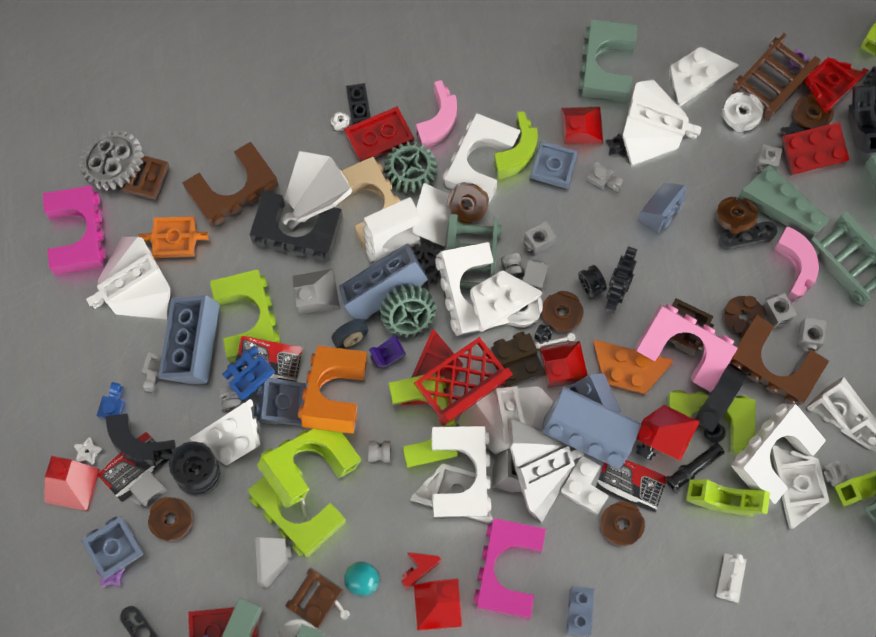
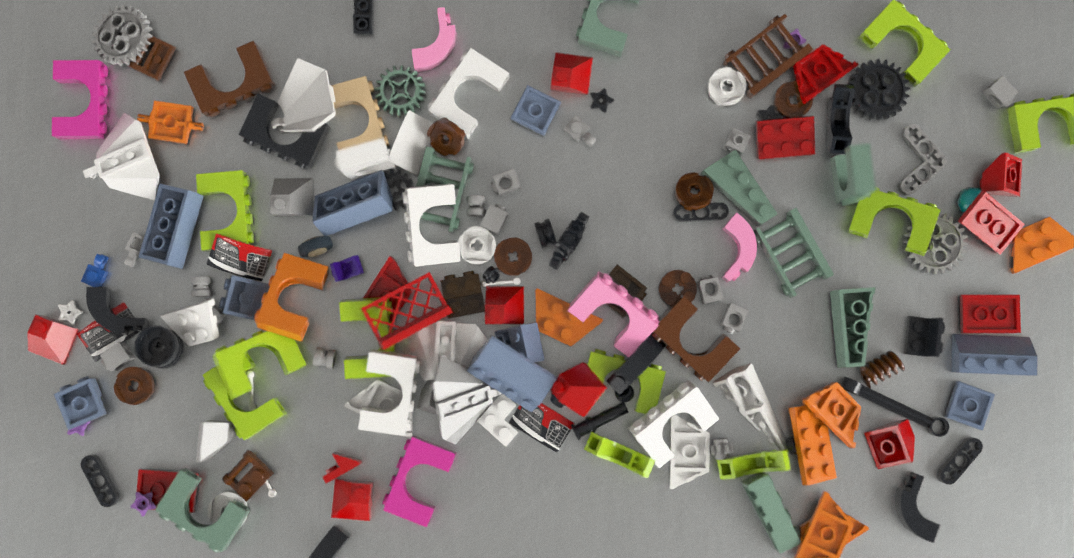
camera: 10 degrees right, 15 degrees up
blue plate [222,345,275,400] -> none
white plate [331,112,350,131] -> none
red plate [344,106,414,162] -> none
teal hair [344,562,380,596] -> none
sand green gear [380,284,436,338] -> none
white wing [470,270,542,332] -> none
lime arch [493,111,538,180] -> none
sand blue brick [566,586,595,637] -> none
reddish brown plate [600,501,645,547] -> none
white panel [622,80,701,166] -> none
sand blue slope [638,182,688,233] -> none
white wing [669,47,738,107] -> none
white hinge [716,553,747,603] -> none

